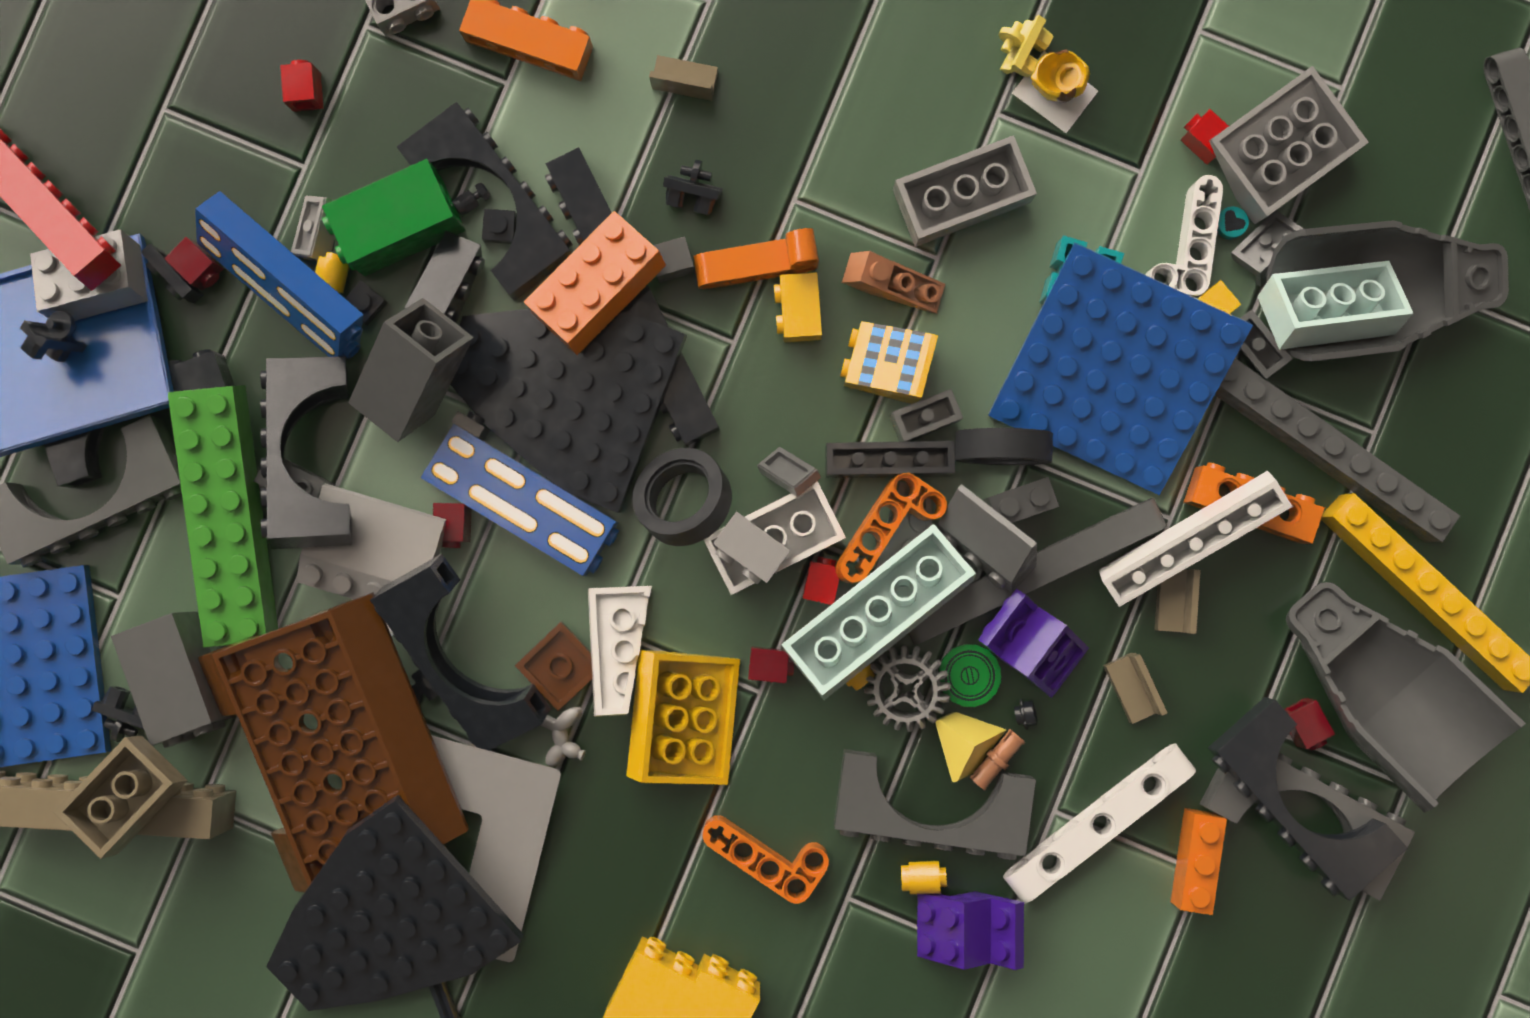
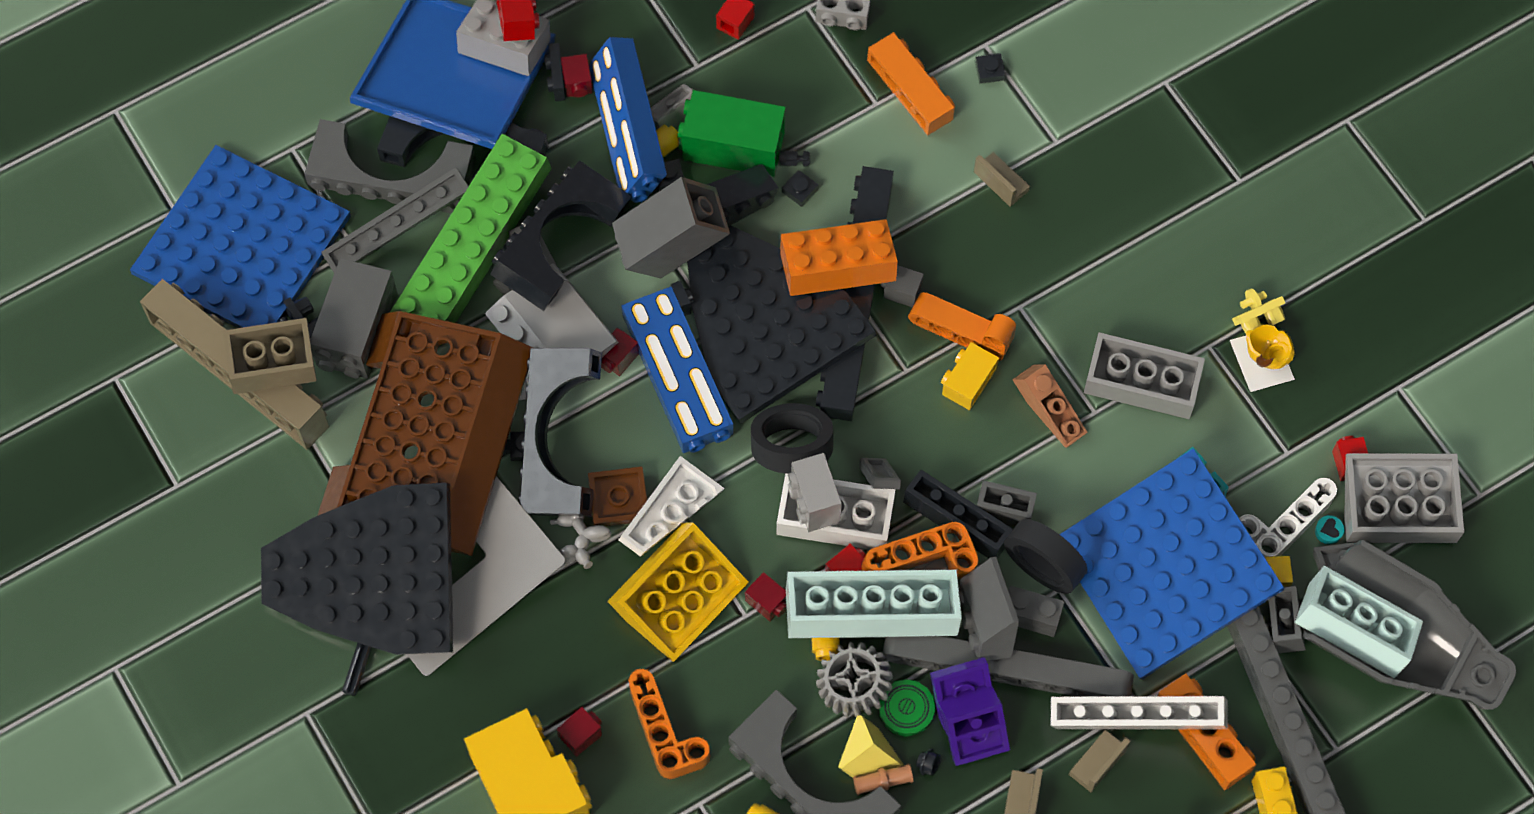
camera: 30 degrees right, 20 degrees down
black hips [20,311,87,362] -> none
black arch [397,102,573,301] -> none
black hips [663,159,723,215] -> none
yellow slope [840,321,938,404] -> none
none -> dark grey plate [321,167,469,273]
none -> dark red brick [556,707,602,757]

